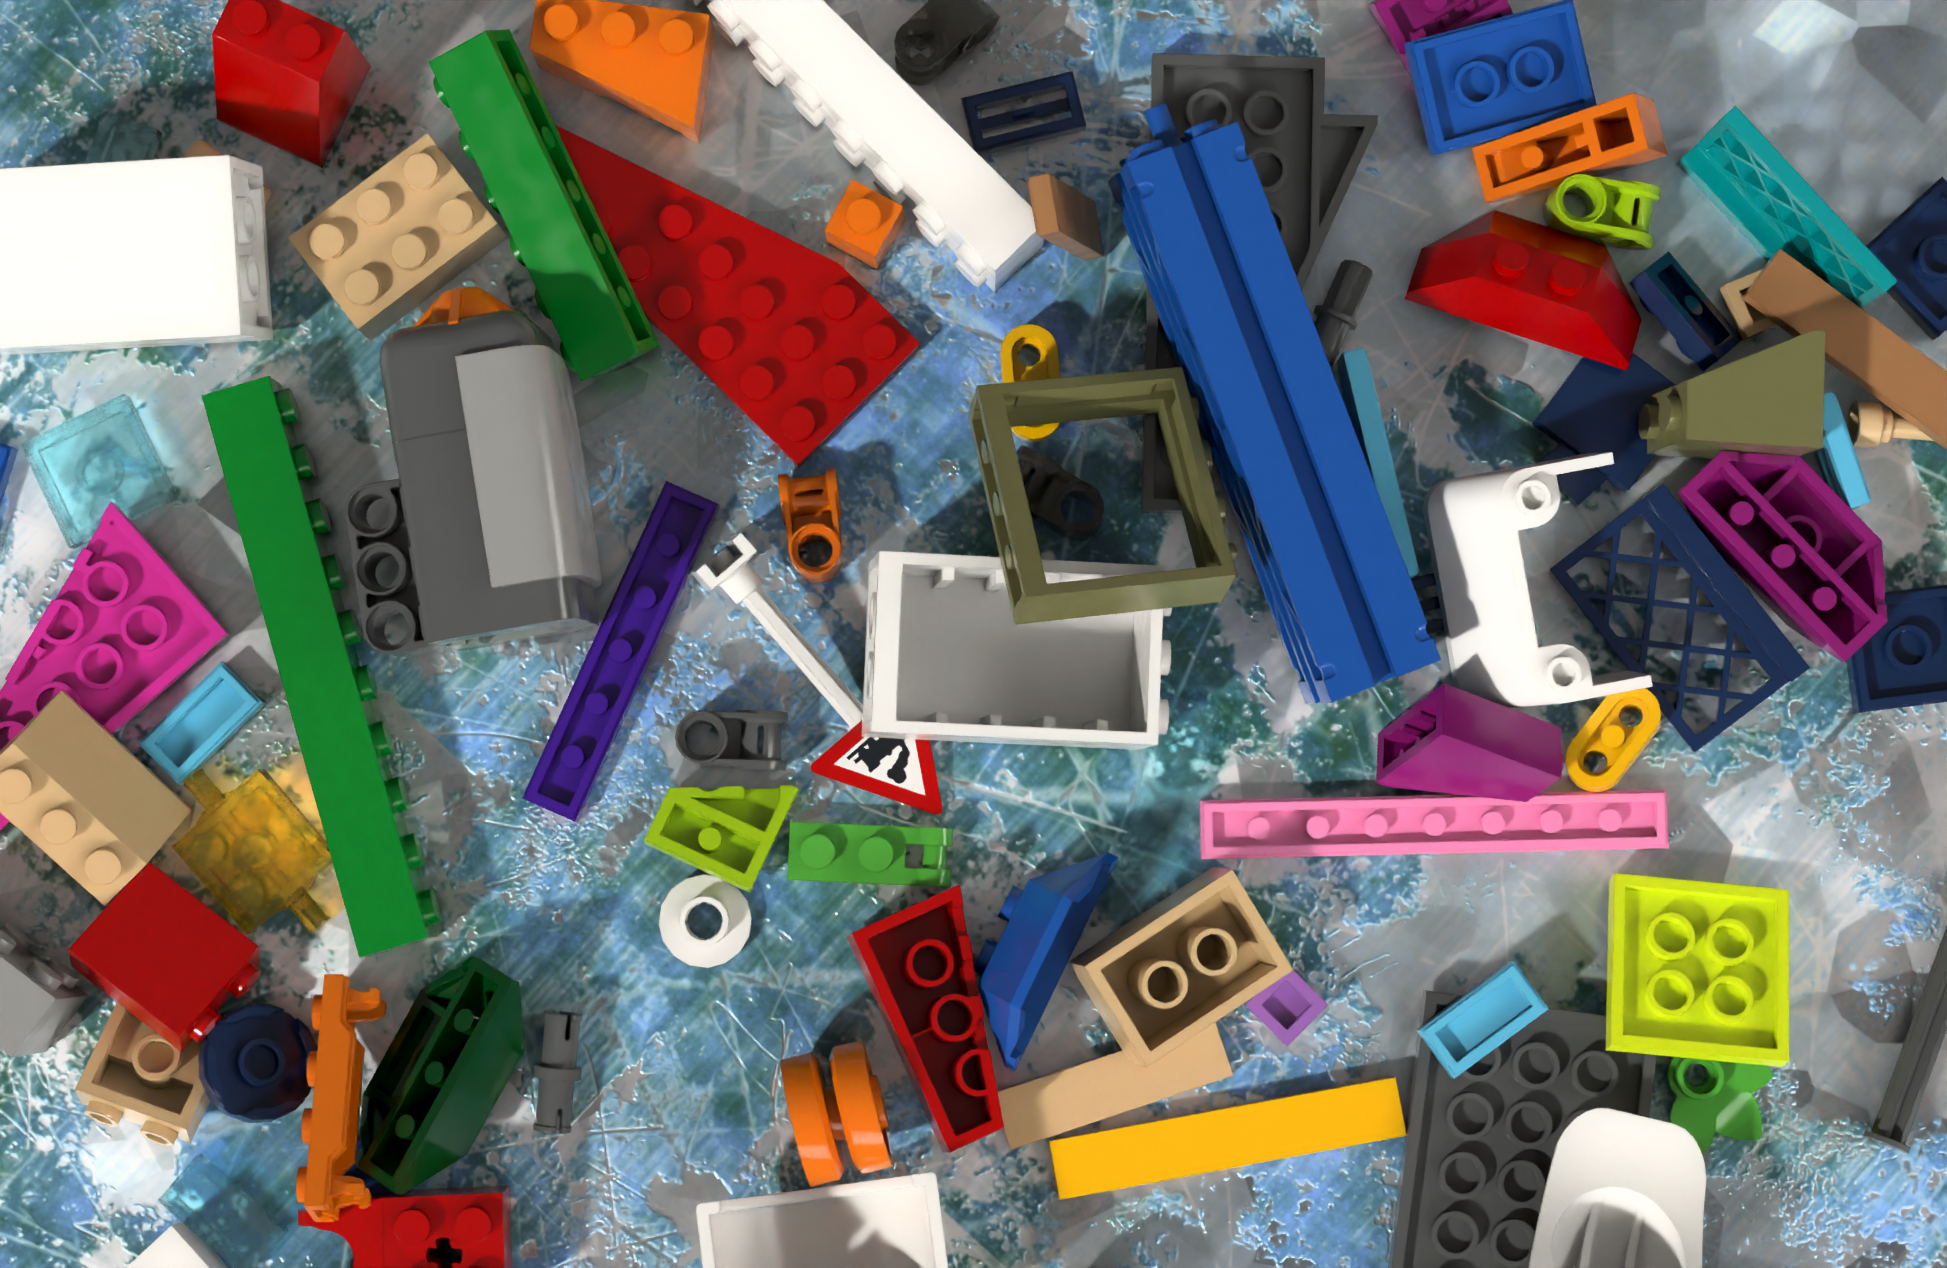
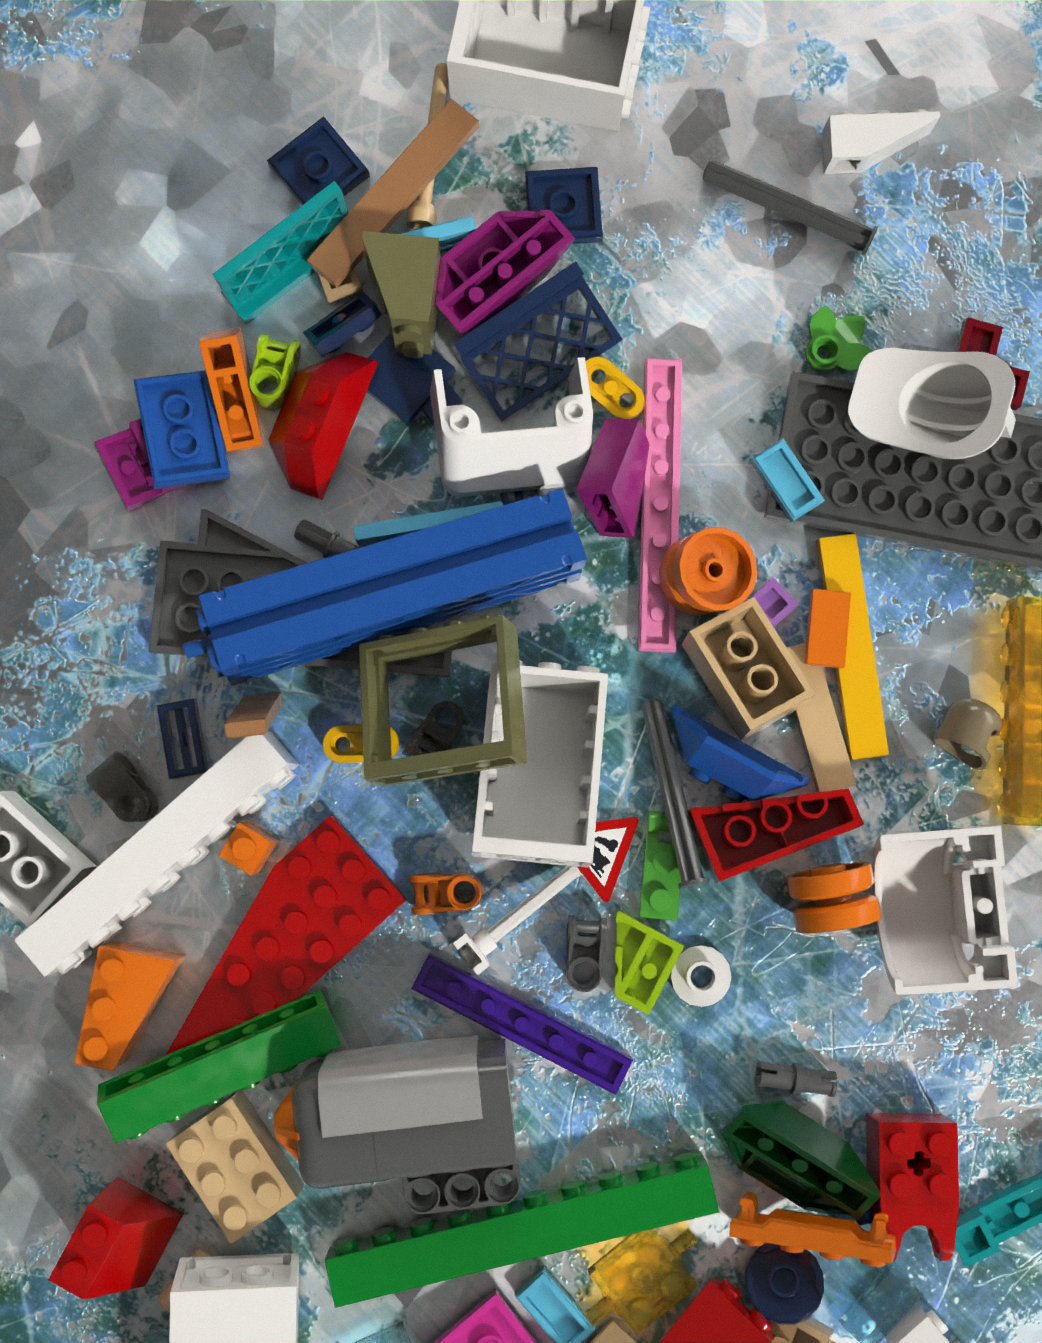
camera: 90 degrees left, 0 degrees up
neon yellow plate [1606,873,1789,1067] -> none
none -> dark grey axle [642,699,709,889]
none -> orange wheel [659,527,757,616]
none -> orange tile [804,589,851,669]

